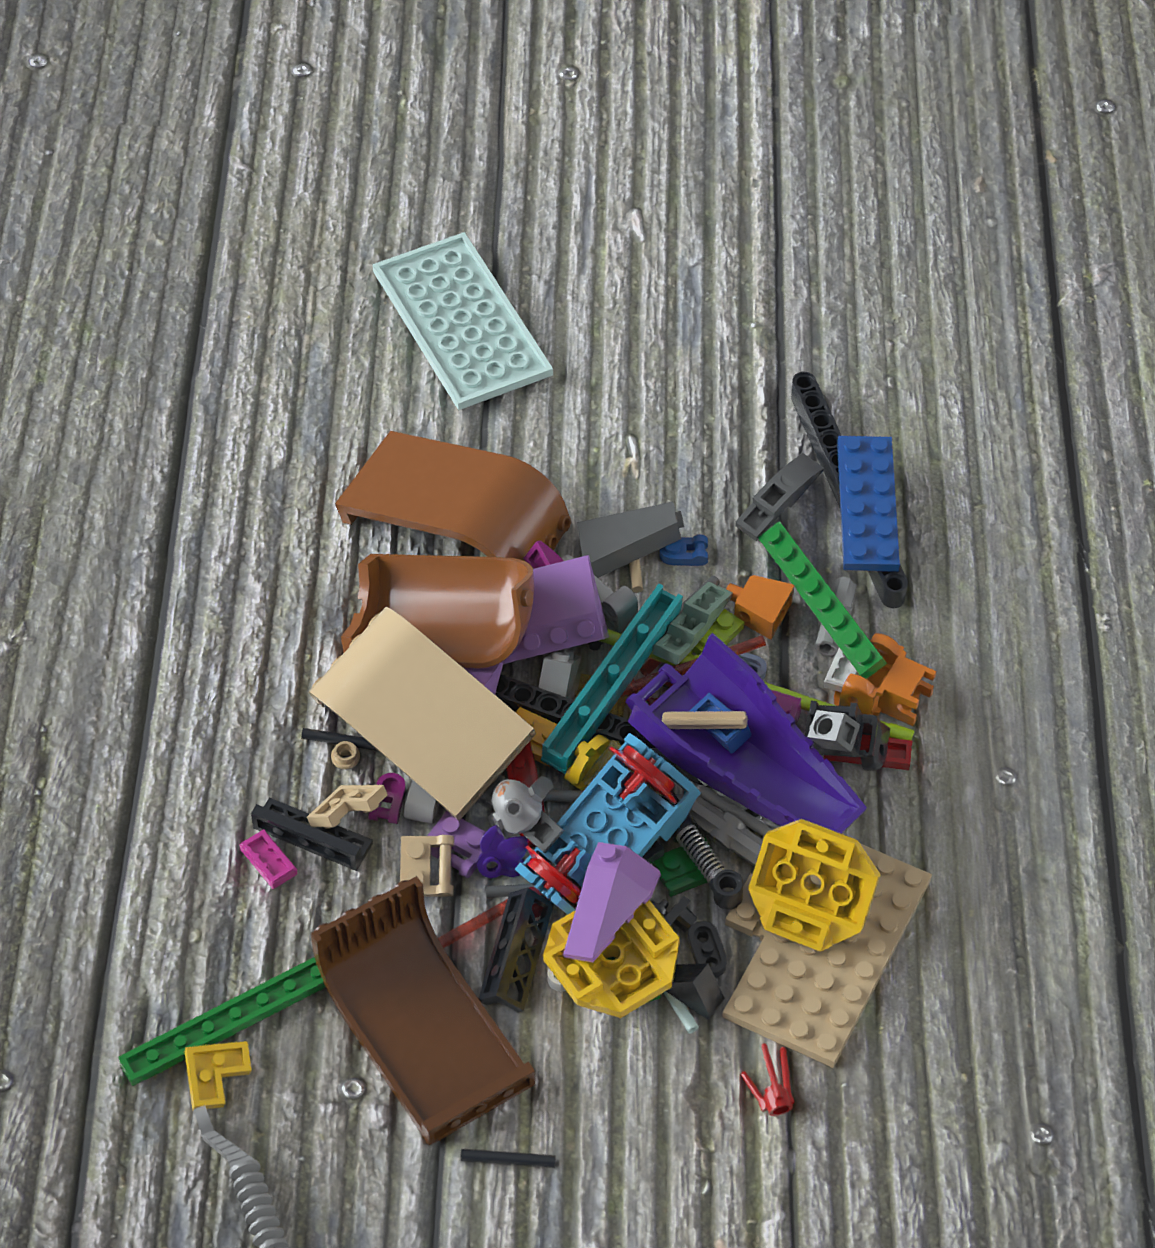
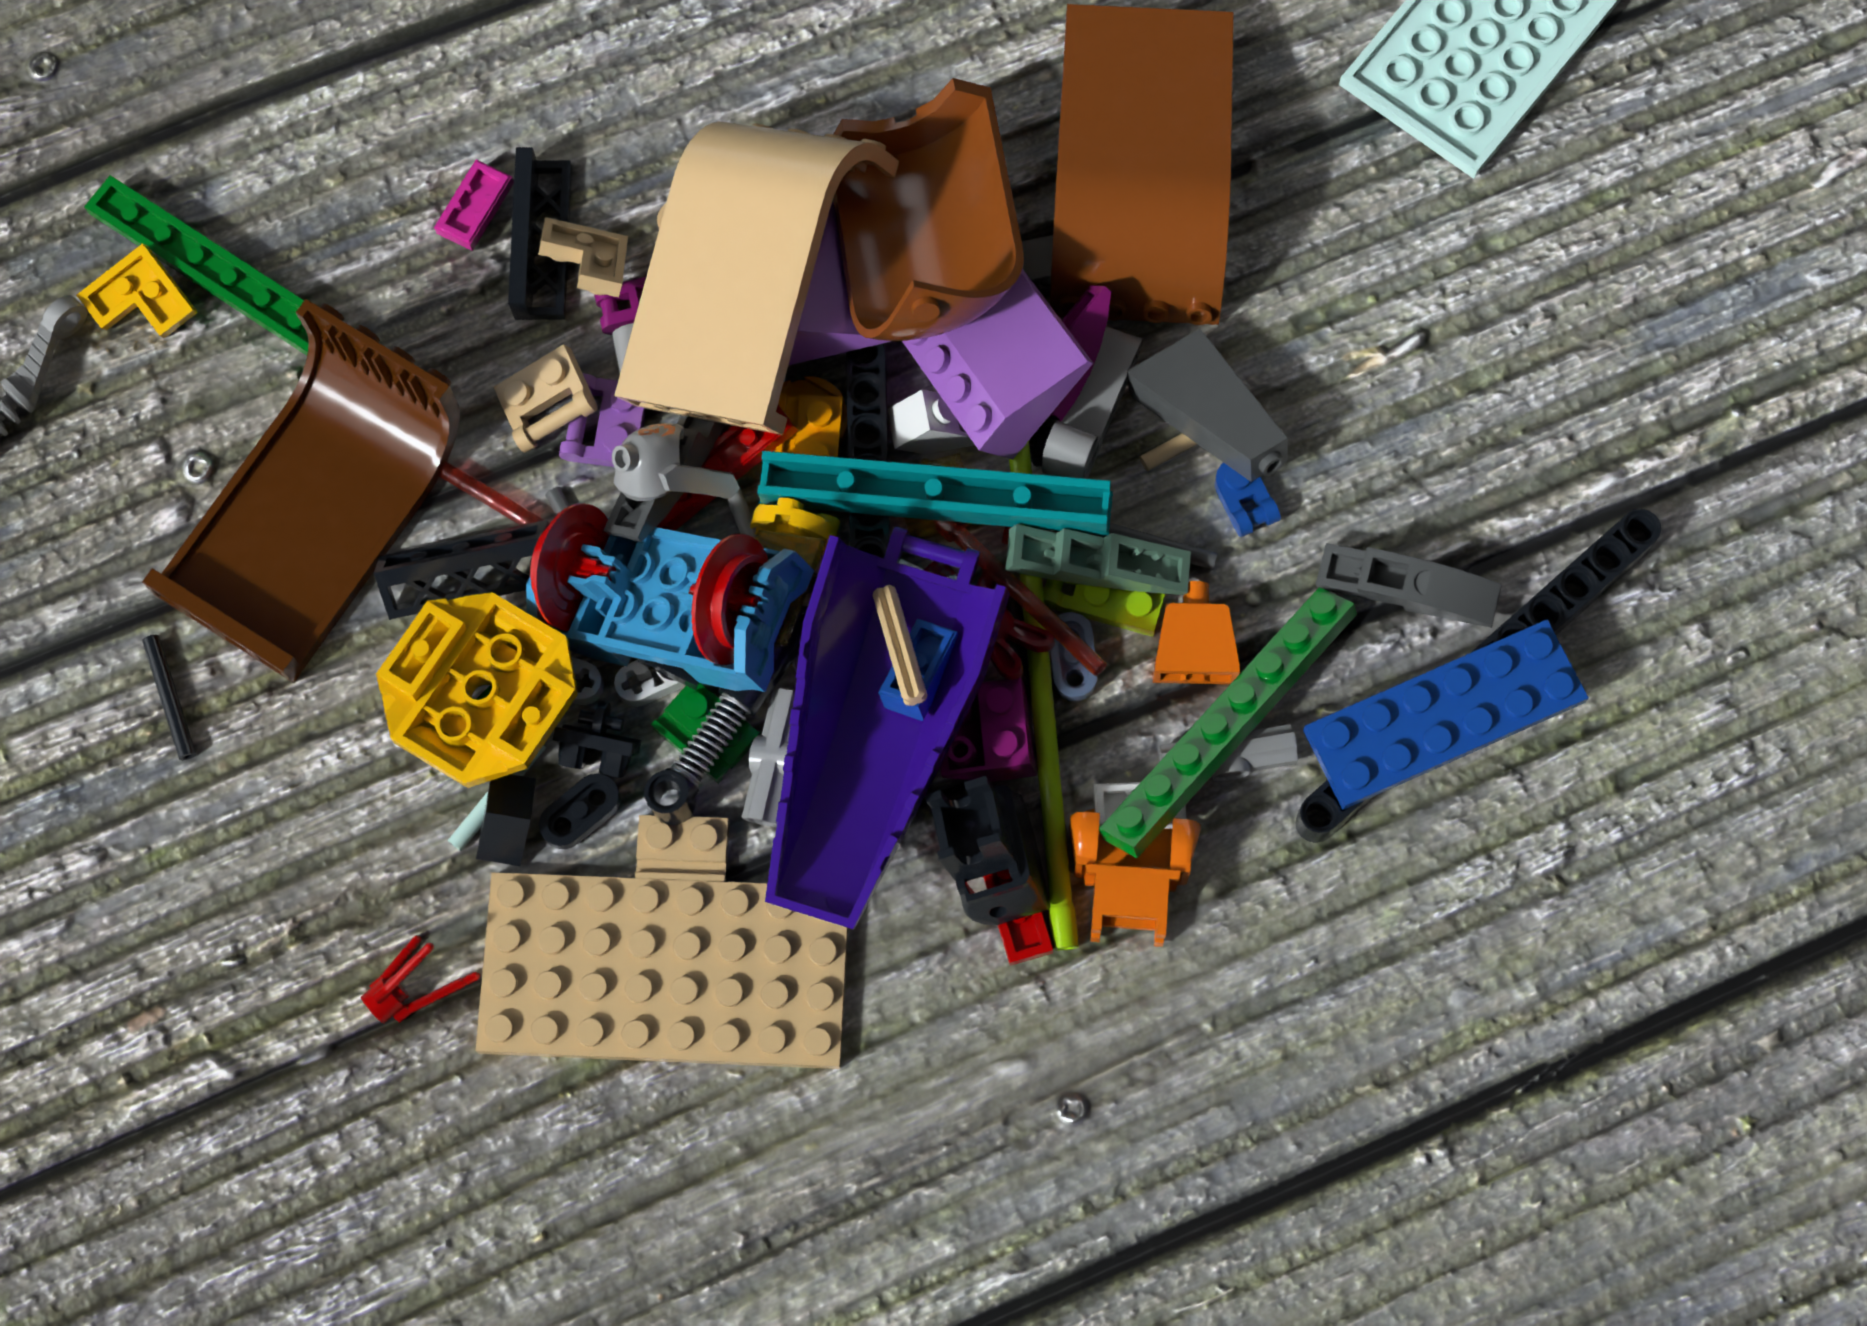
camera: 70 degrees right, 20 degrees up
dark purple plate [477,825,528,878] -> none
medium lavender wedge [563,842,661,962] -> none
yellow piece [748,819,881,952] -> none
dark grey brick [808,710,860,752] -> none

